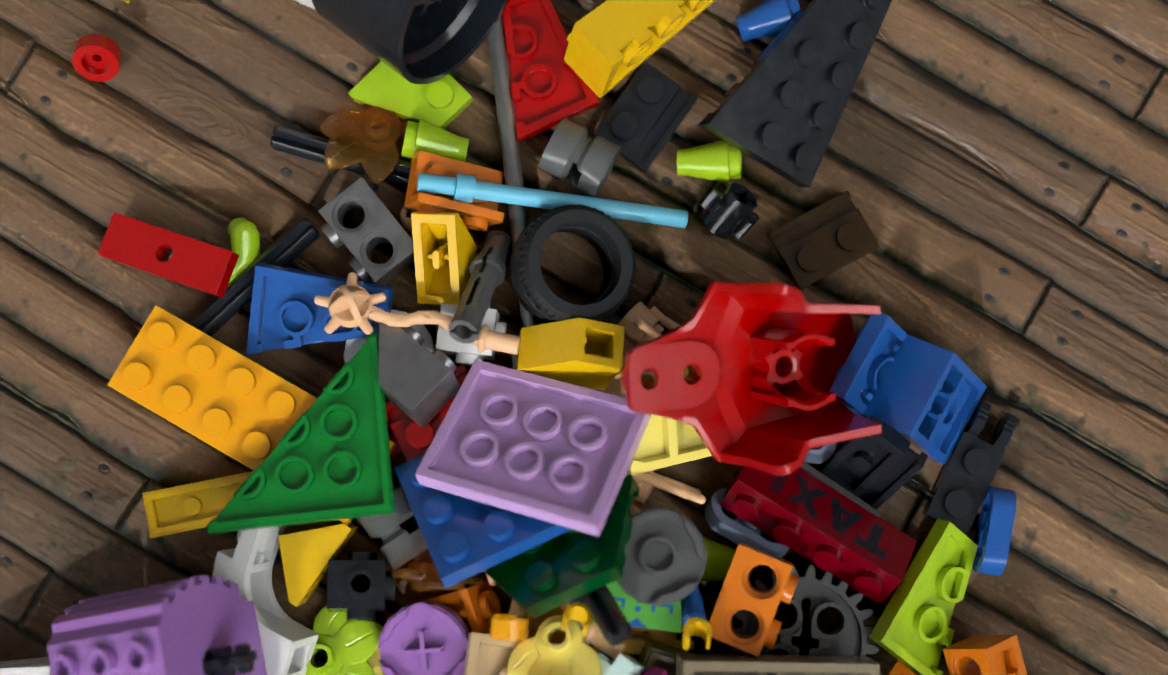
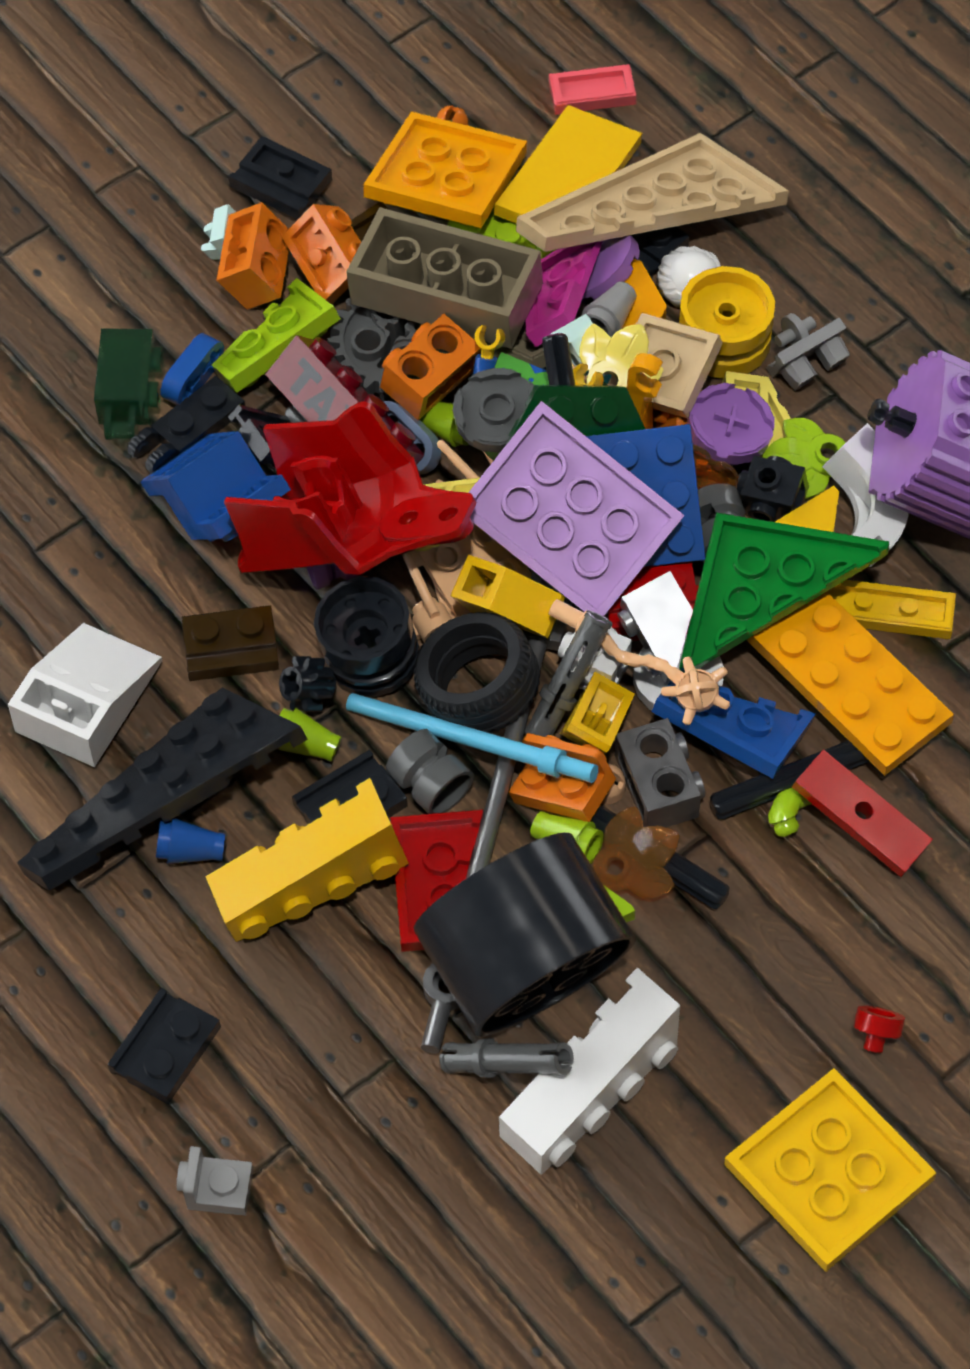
camera: 155 degrees left, 25 degrees down
none -> white slope [8,623,163,767]
none -> clear green brick [94,328,164,440]
none -> black wheel [314,576,420,697]

